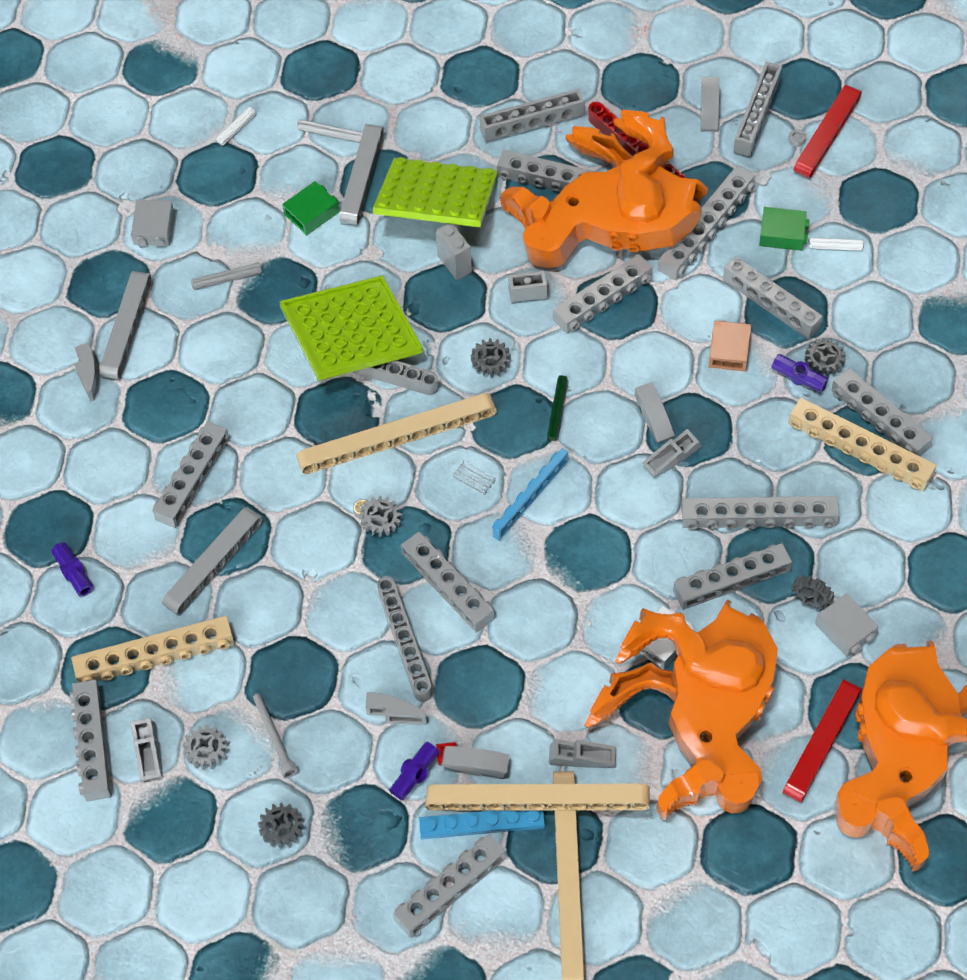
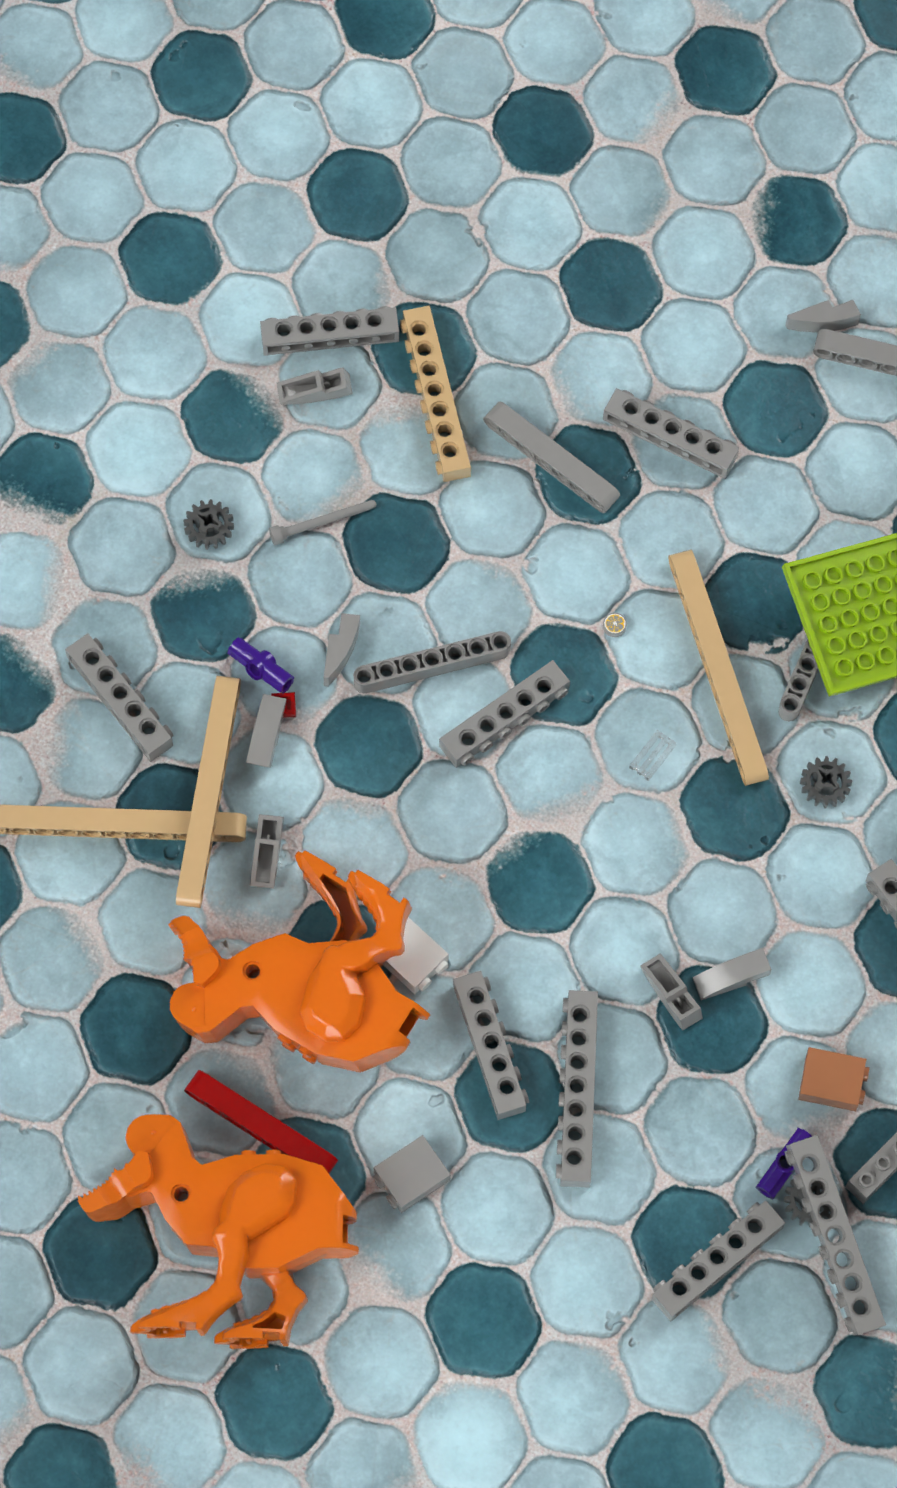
camera: 90 degrees right, 10 degrees up
dark purple piece [51,542,93,596] -> none
light grey gear [183,725,228,769] -> none
light grey gear [359,496,401,537] -> none
dark azure plate [419,810,545,840] -> none
dark azure plate [492,448,568,541] -> none
dark green axle [547,375,568,441] -> none
tan brick [788,398,937,491] -> none
dark grey gear [791,575,835,609] -> none
none -> light grey brick [785,1135,886,1336]

